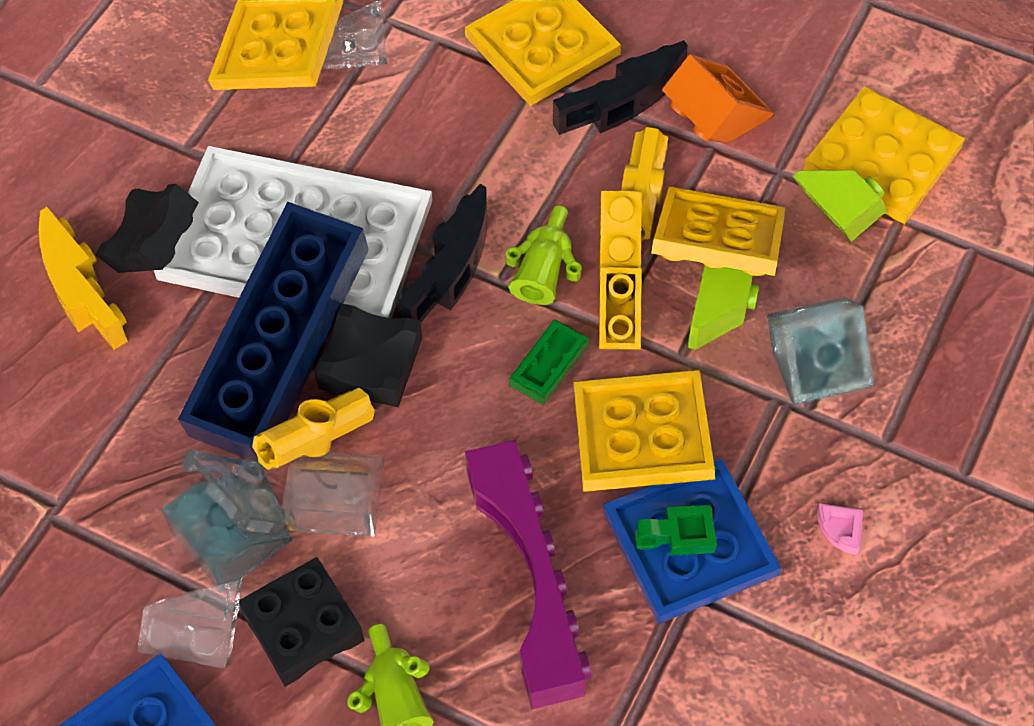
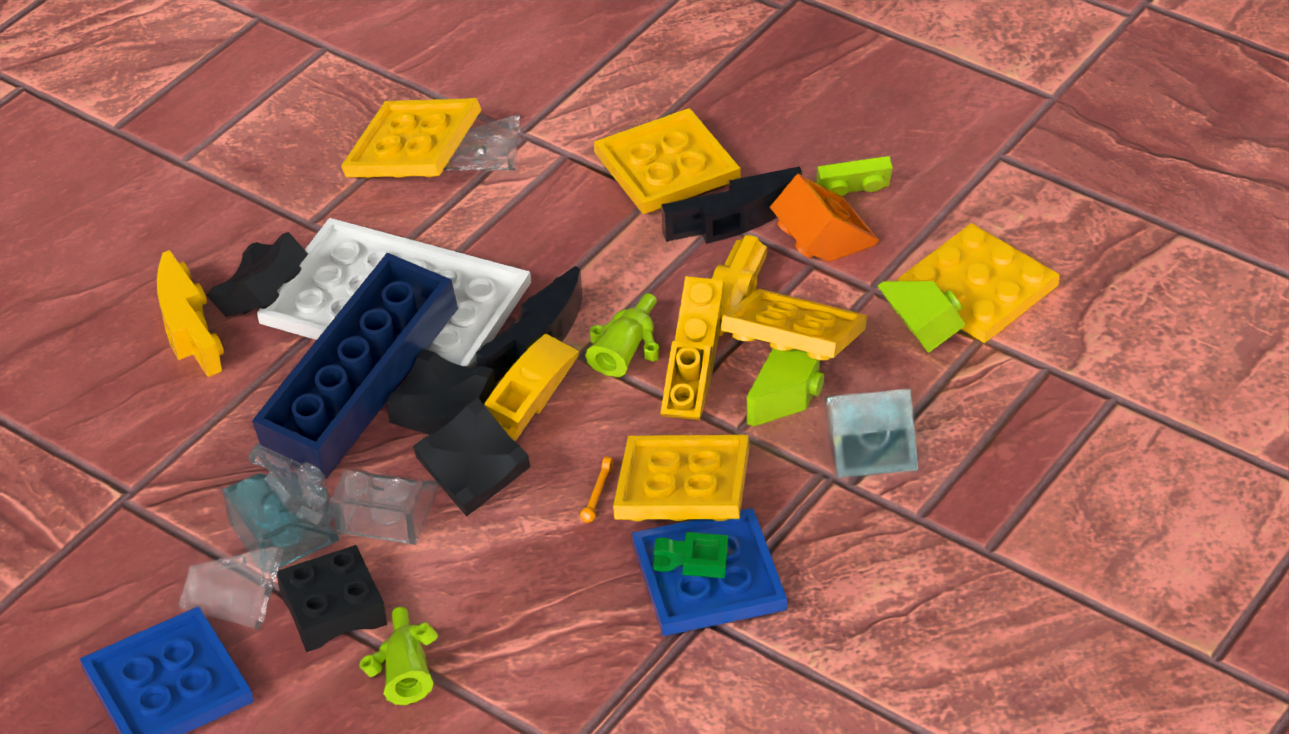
camera: 10 degrees right, 15 degrees down
yellow piece [252,388,375,470] -> none
magenta arch [465,440,592,710] -> none
green plate [509,319,589,406] -> none
bright pink tile [817,503,863,556] -> none
none -> black brick [413,397,530,517]
none -> yellow slope [484,334,579,442]
none -> light orange hinge [580,456,614,523]
none -> lime plate [815,156,893,196]

